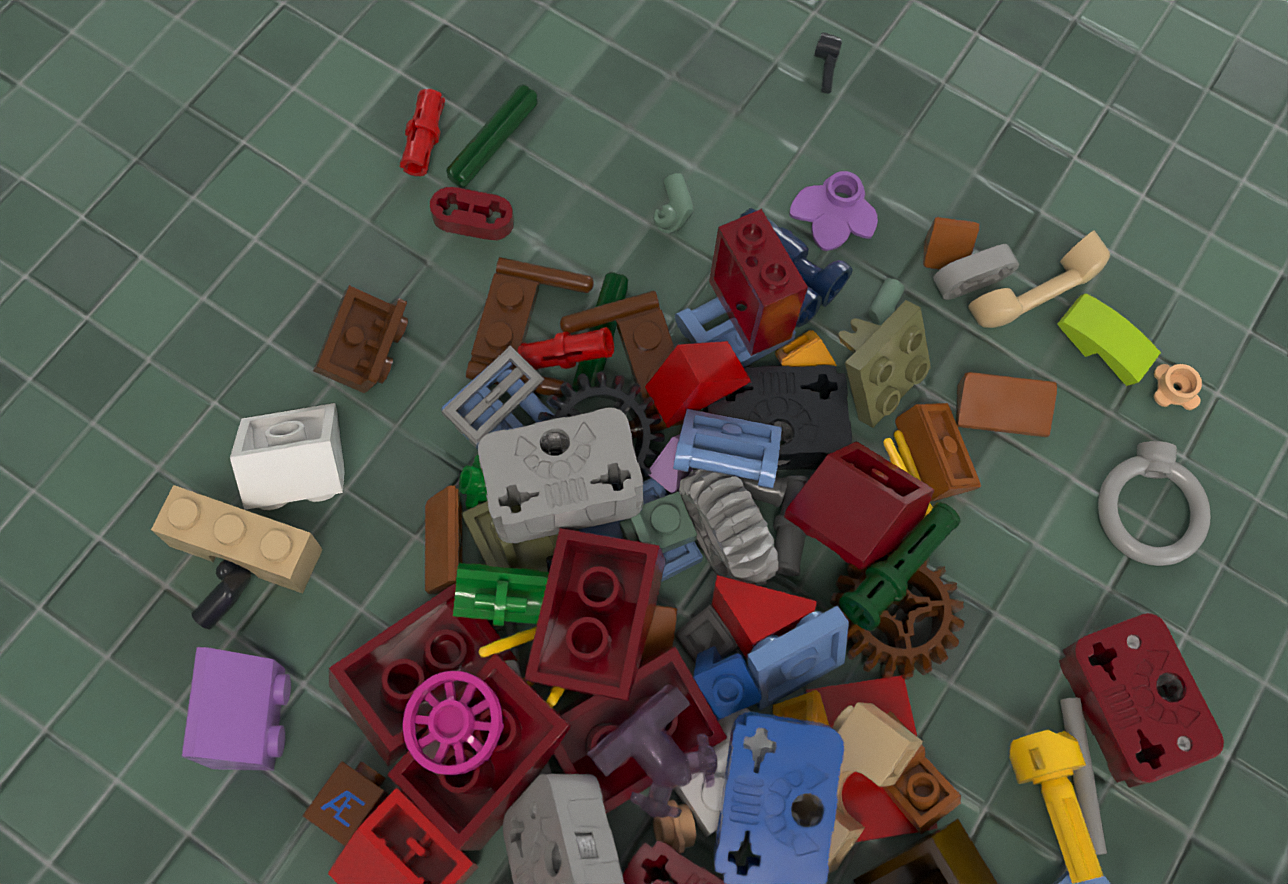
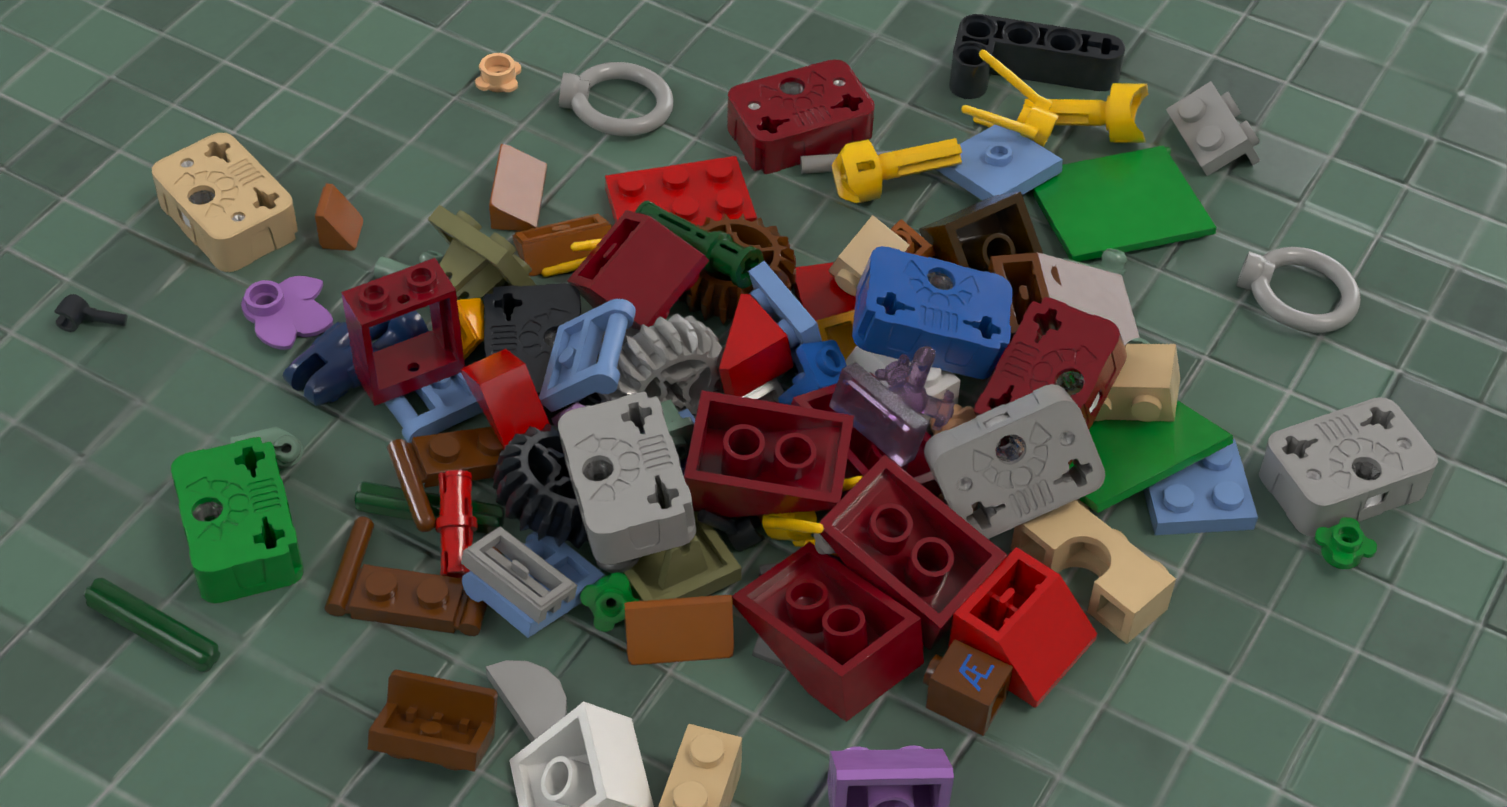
camera: 90 degrees left, 20 degrees down
red pin [400,89,445,176] -> none
dark pink wheel [403,671,504,775] -> none
dark red beam [430,187,514,240] -> none
green hips [453,563,549,626] -> none
light grey beam [933,244,1019,300] -> none
tan piece [968,230,1110,328] -> none
lime slope [1057,293,1161,386] -> none
none -> tan axle [152,133,298,272]
none -> green axle [171,437,304,603]
none -> light grey tile [486,660,567,742]
none -> red plate [605,156,757,226]

